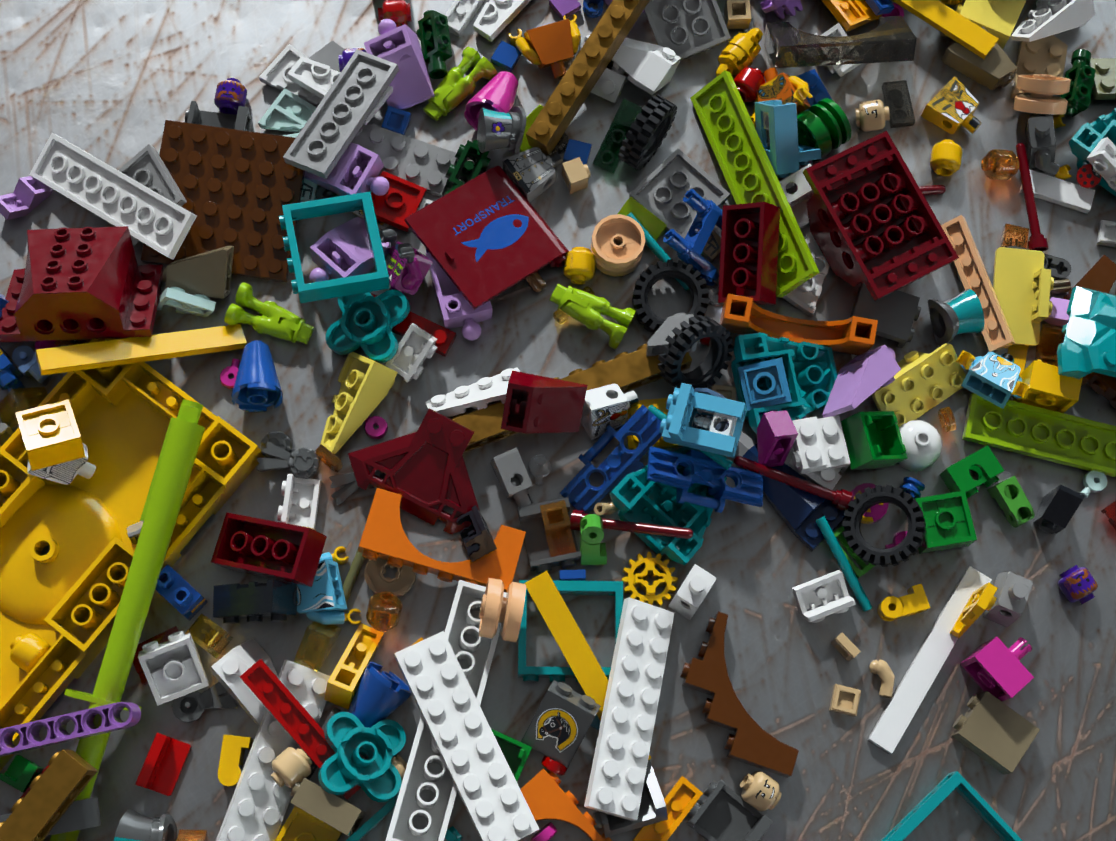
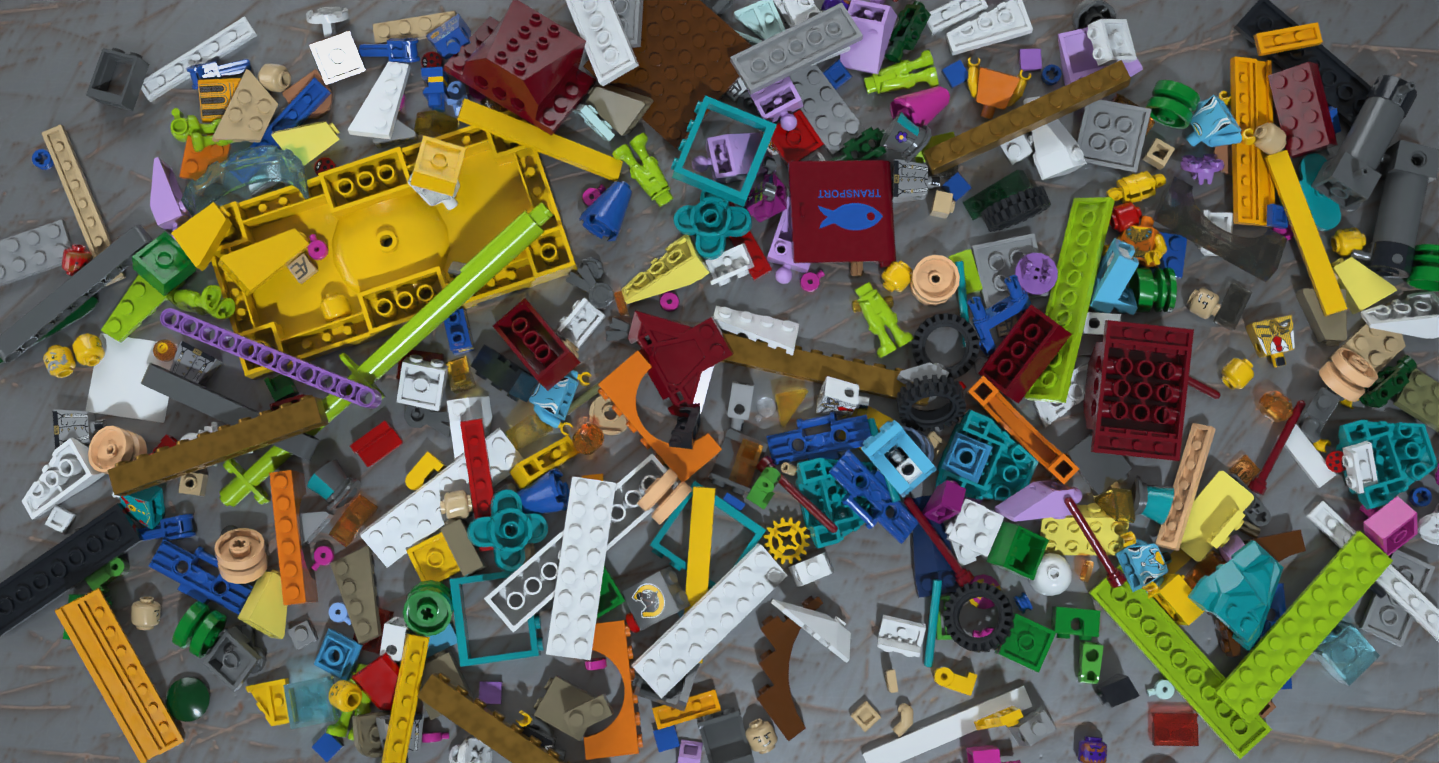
camera: 40 degrees right, 10 degrees up
dark red slope [501,371,588,434] -> none
none -> white wedge [771,599,851,663]
none -> clear yellow slope [774,389,809,428]
none -> dark pink piece [800,270,825,292]
none -> medium lavender plate [1015,253,1058,295]
none -> dark red piece [1064,497,1127,588]
none -> clear yellow slope [1094,488,1135,523]

